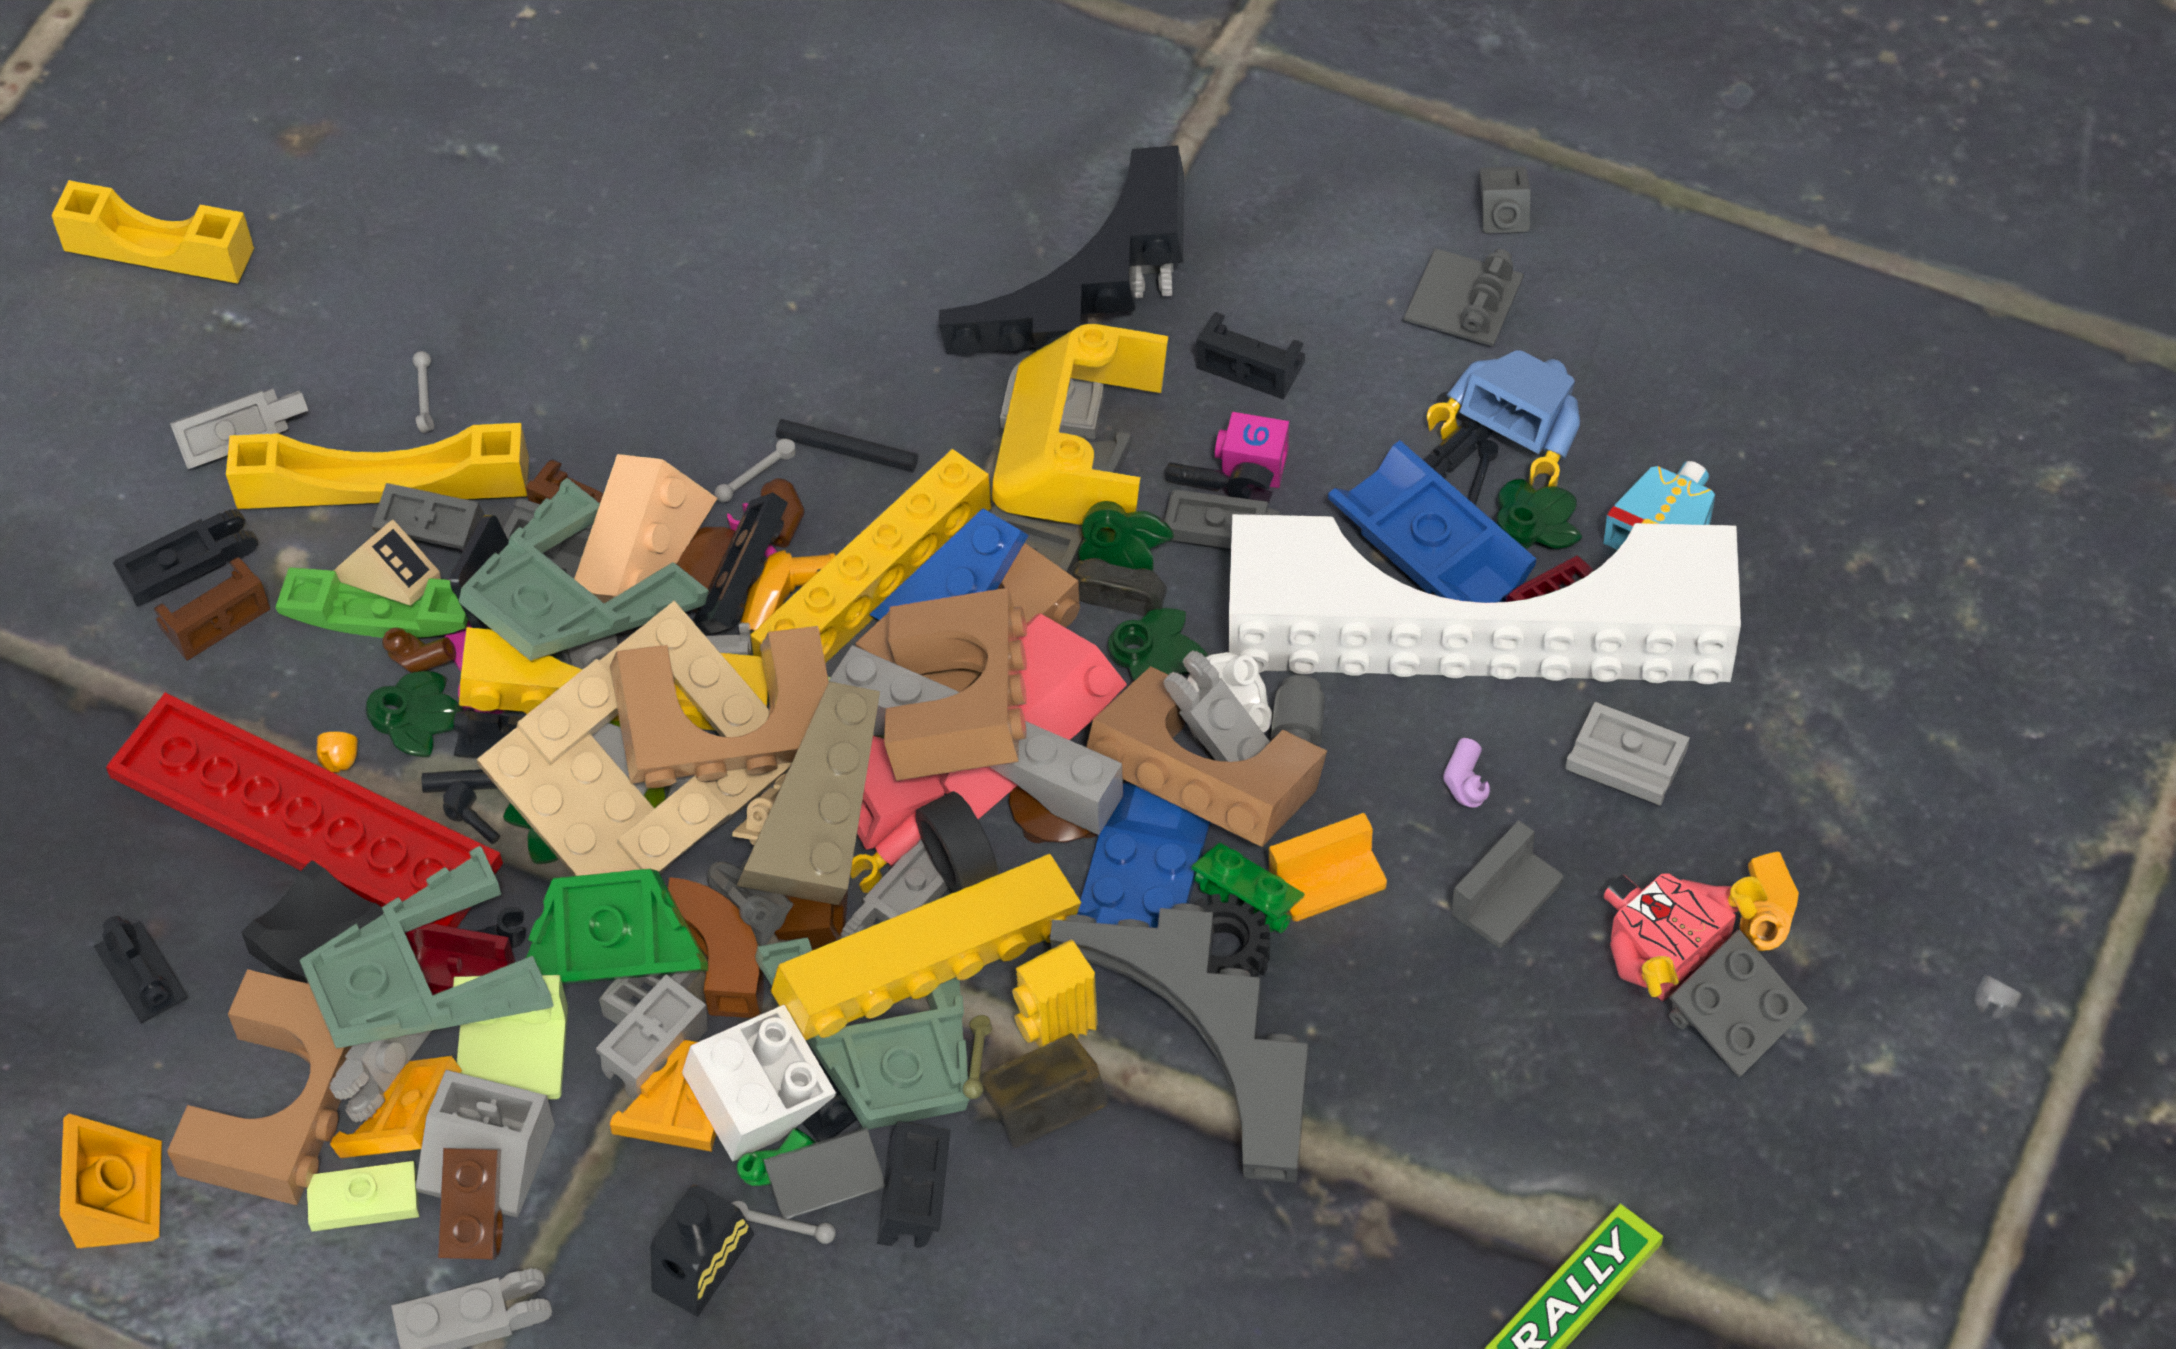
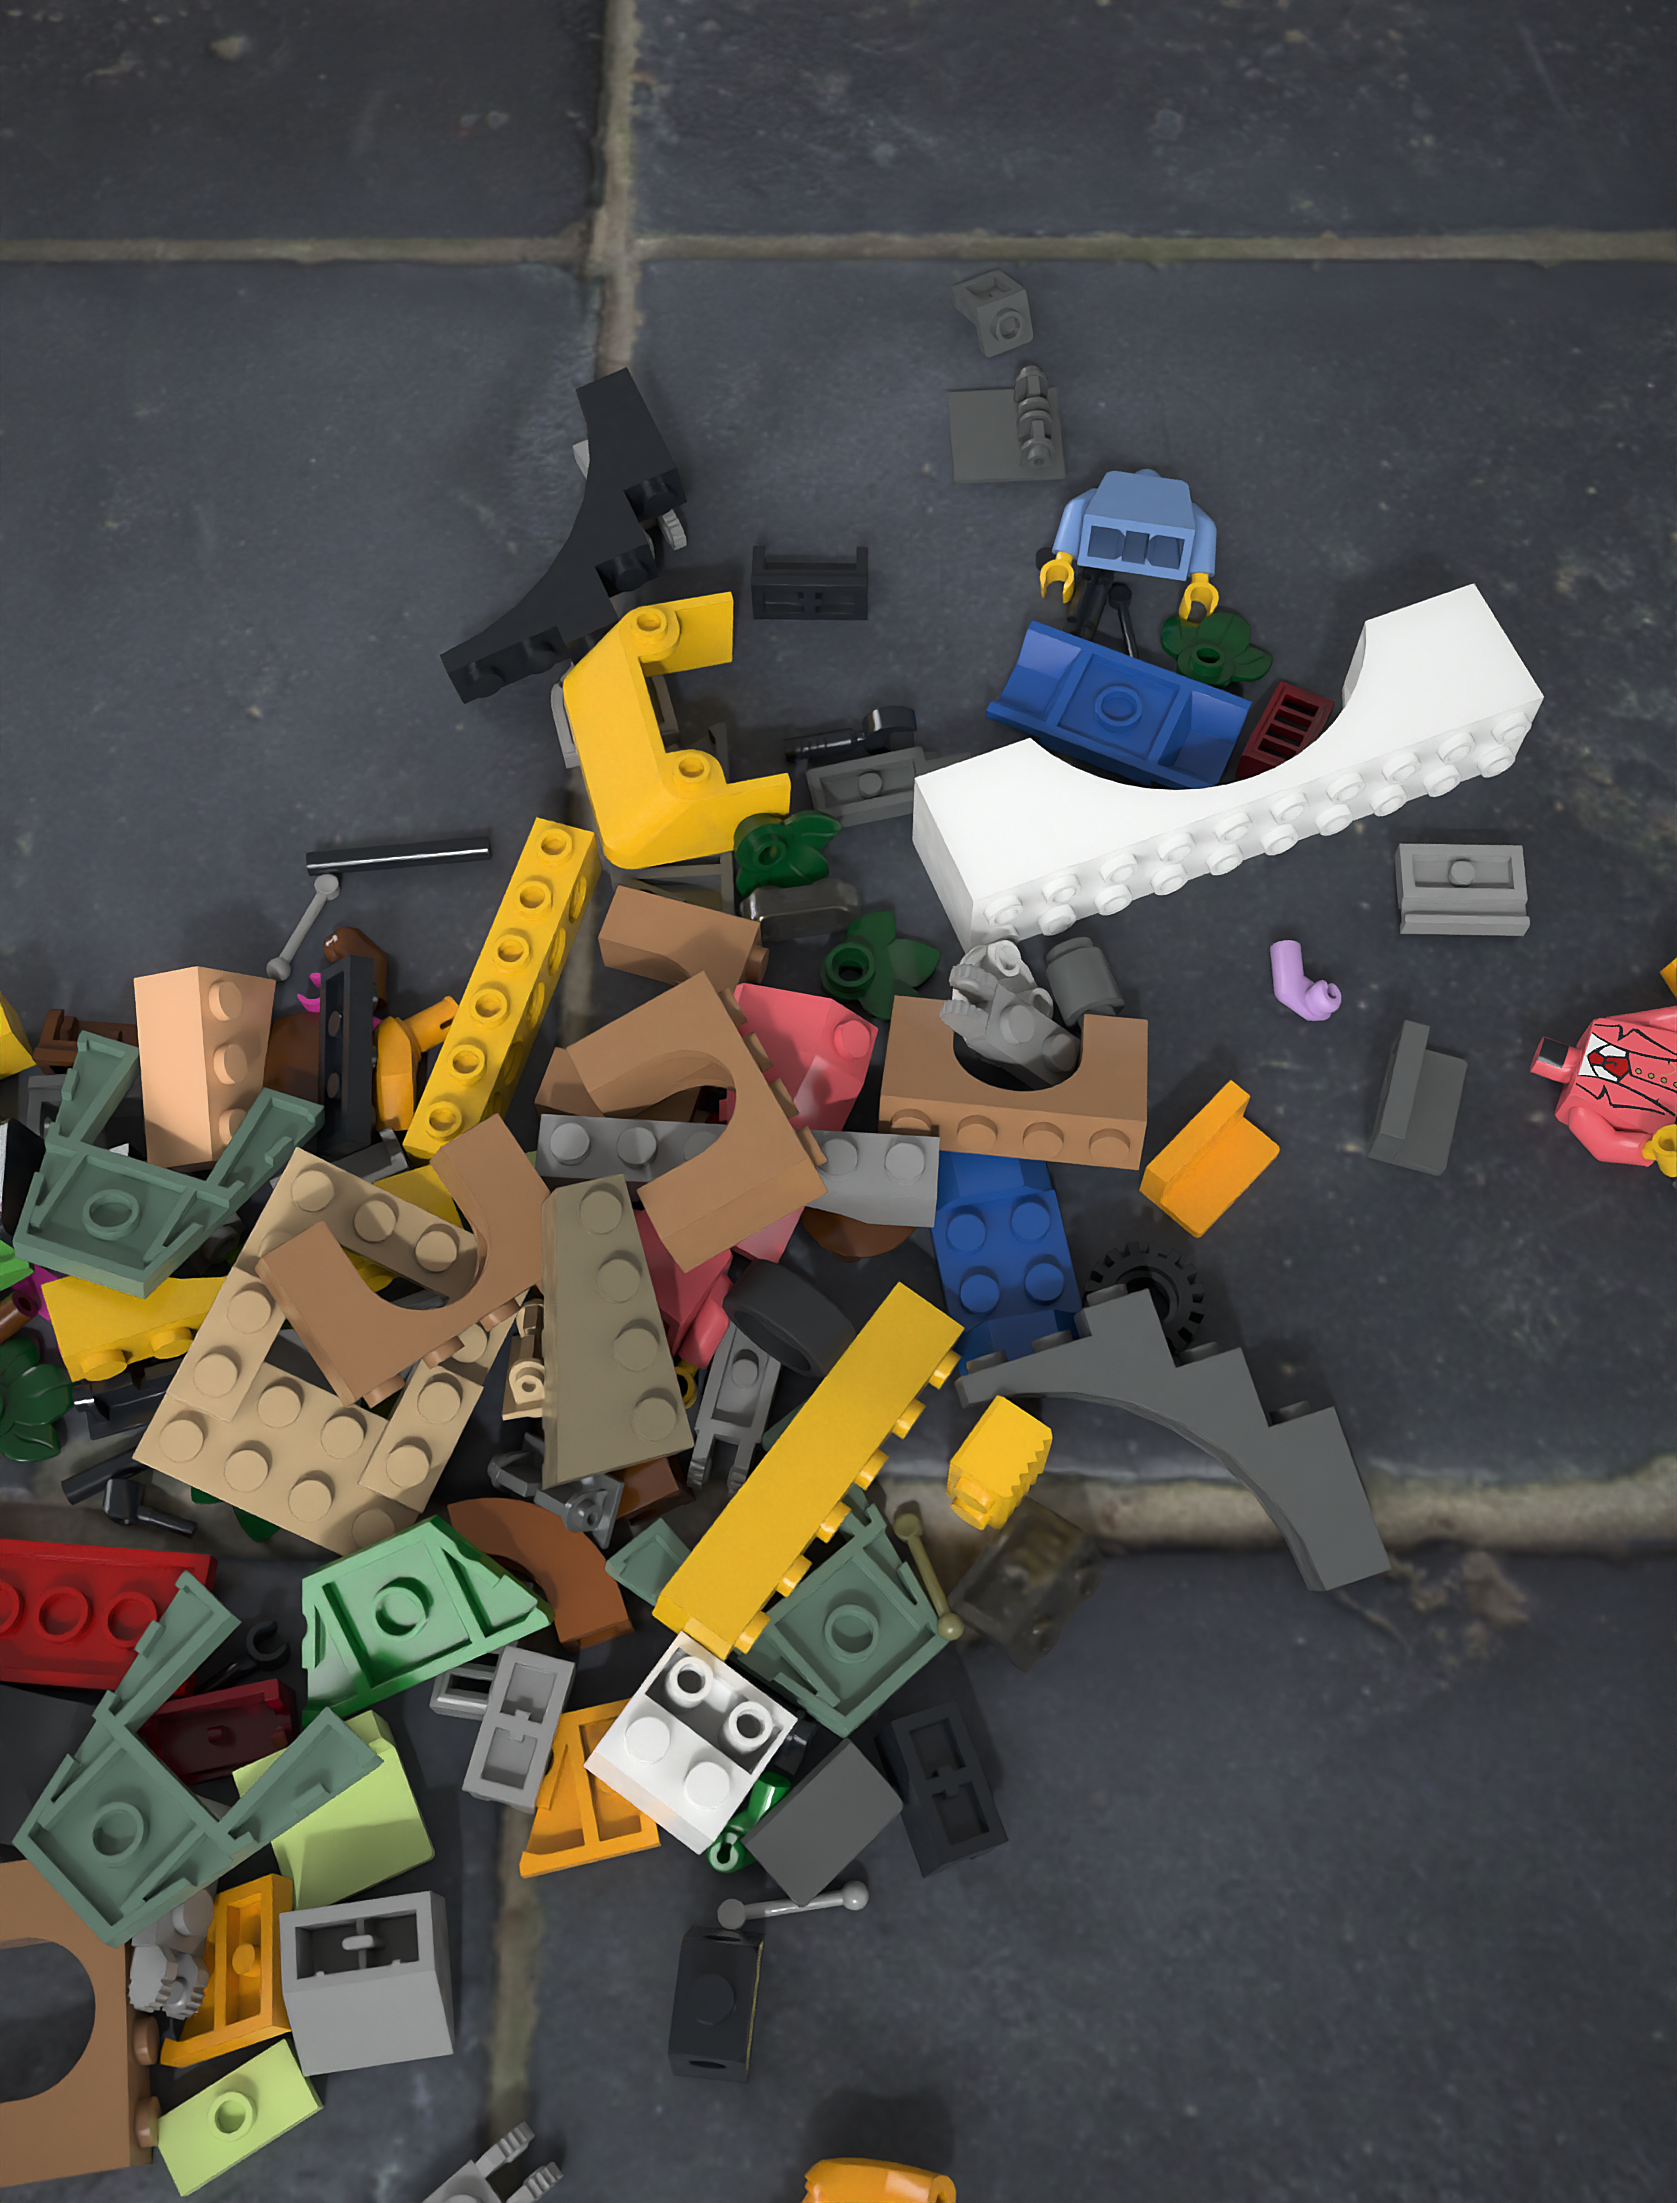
camera: 25 degrees left, 10 degrees up
reddish brown plate [438,1148,503,1260] -> none
blue wing [870,509,1029,620] -> none
green hinge [1191,843,1305,934] -> none
dark pink brick [1215,412,1289,488] -> none
medium azure torso [1603,461,1715,550] -> none

